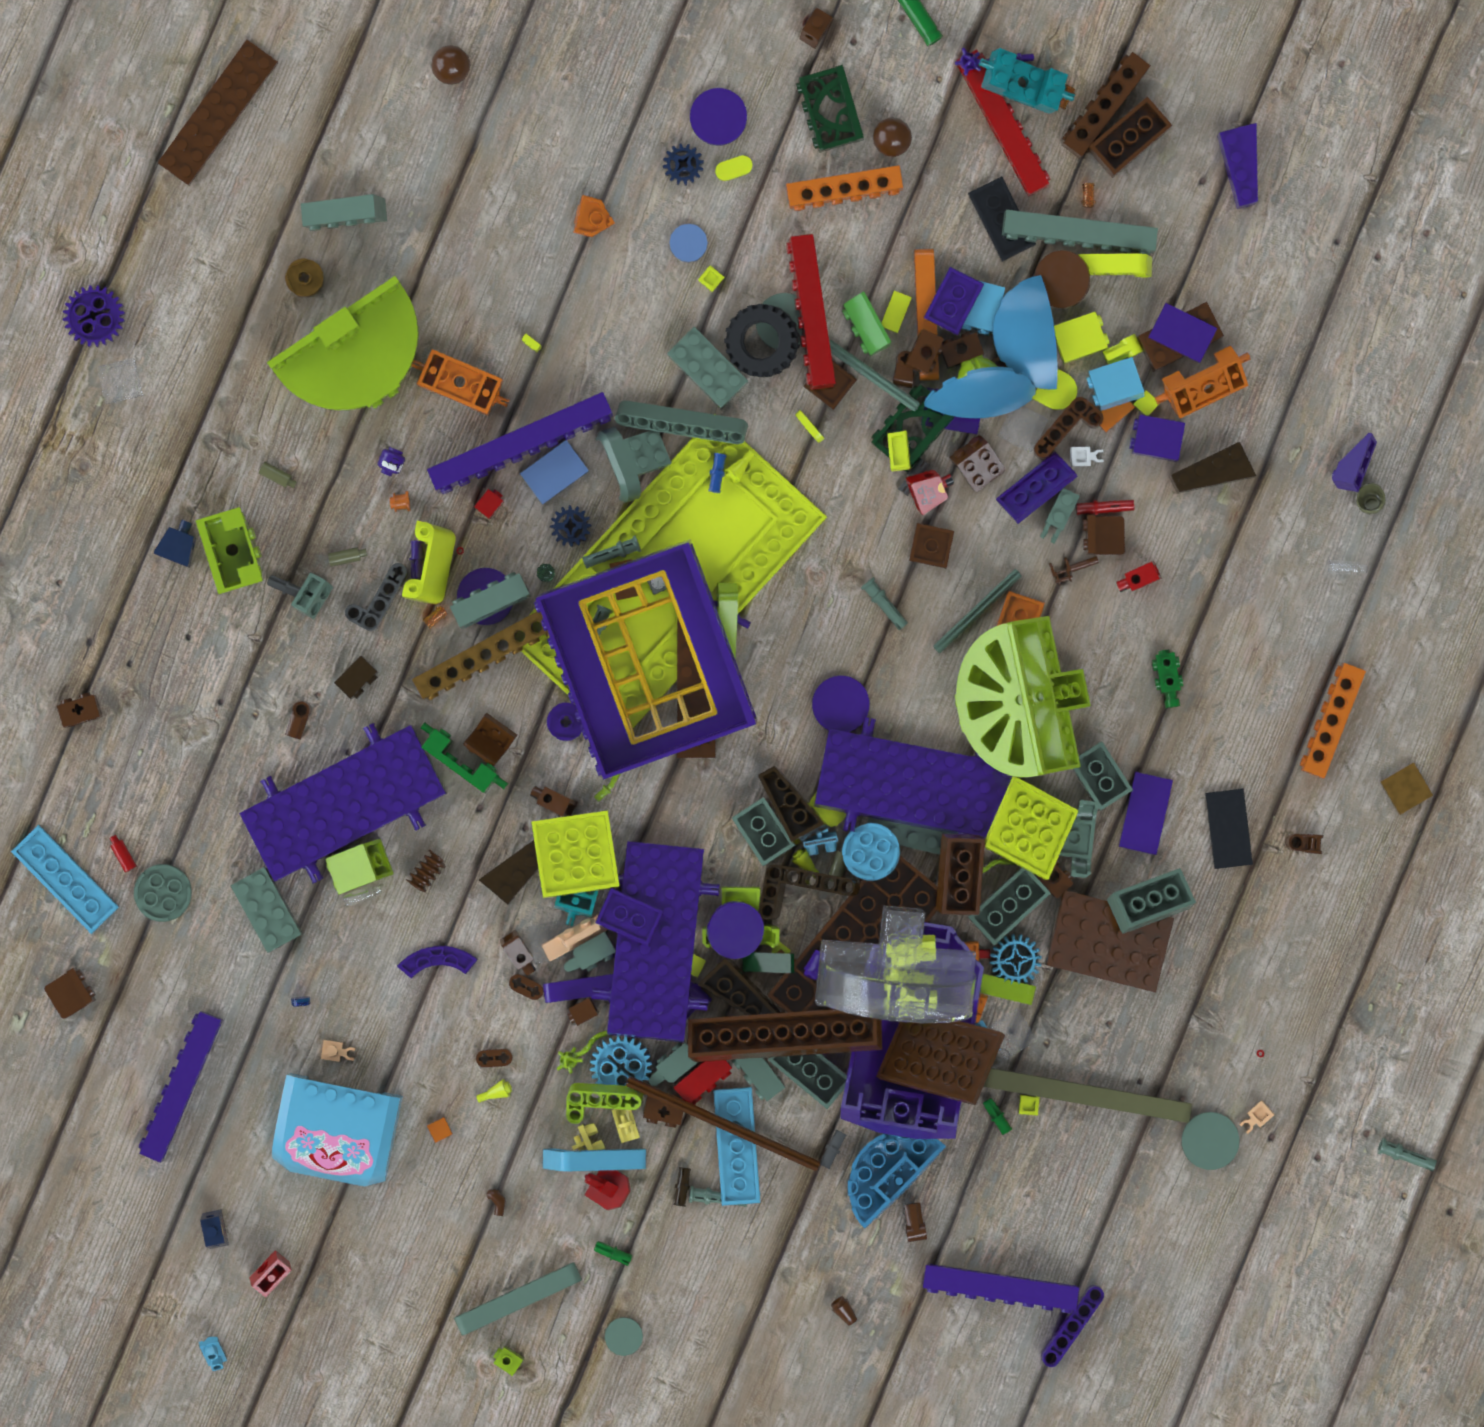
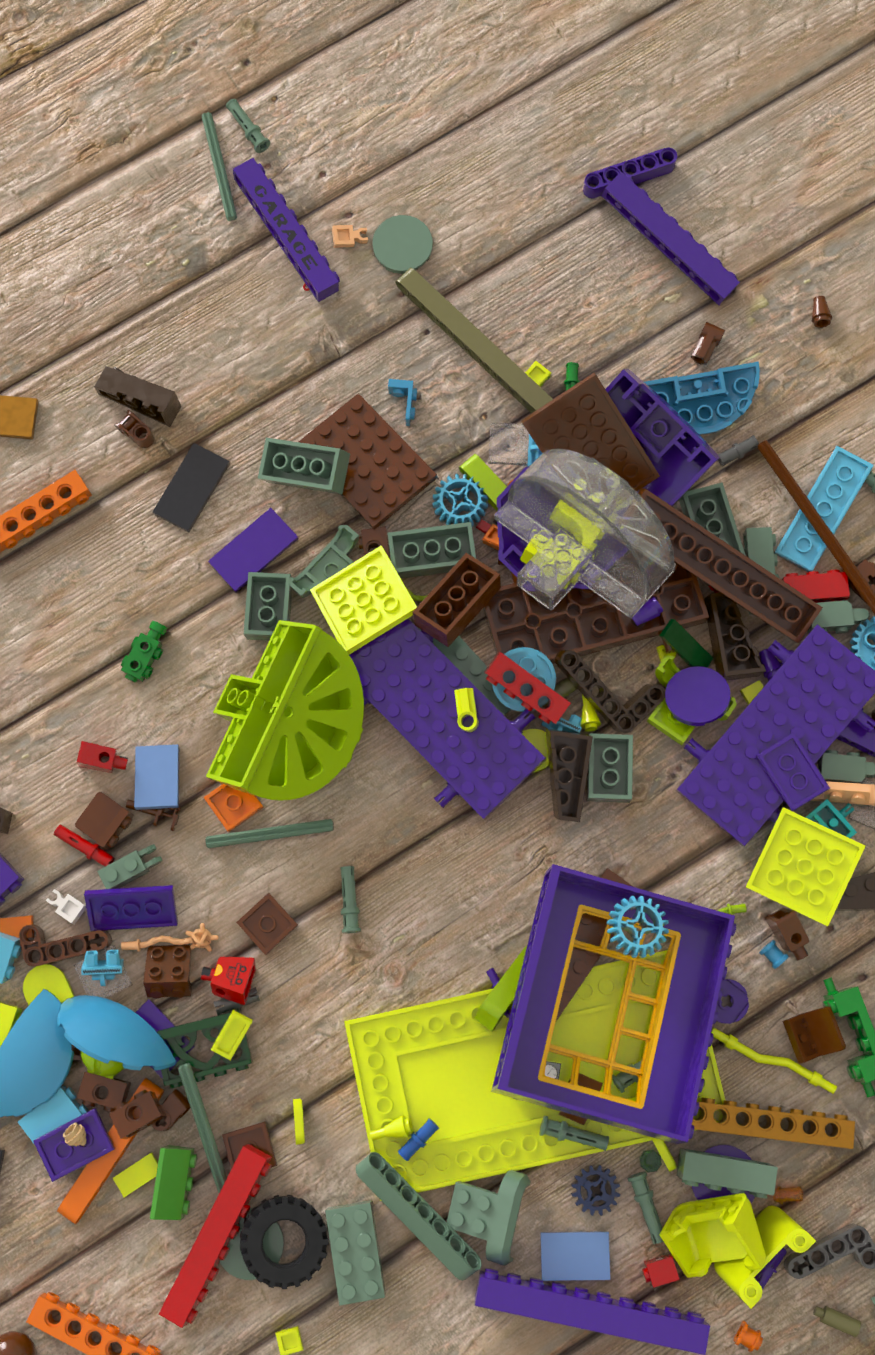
camera: 140 degrees left, 10 degrees down
dark purple tile [812,676,870,732] -> none
none -> tan plate [63,1123,86,1146]
none -> medium azure hips [81,950,124,986]
none -> dark brown wedge [94,366,182,427]
none -> light nougat piece [121,923,218,952]
none -> medium blue tile [134,744,179,810]
none -> sand green axle [201,112,237,221]
none -> dark purple brick [233,158,340,302]
none -> dark azure bracket [388,379,417,426]
none -> neon yellow piece [454,688,479,732]
none -> red brick [484,652,571,724]
none -> medium azure gear [607,896,669,958]
none -> sand green pin [627,1171,664,1244]
none -> neon yellow tile [651,1137,677,1172]
none -> neon yellow windscreen [659,1193,766,1278]
none -> neon yellow bar [711,1027,837,1094]
none -> dark azure bush [759,940,789,969]

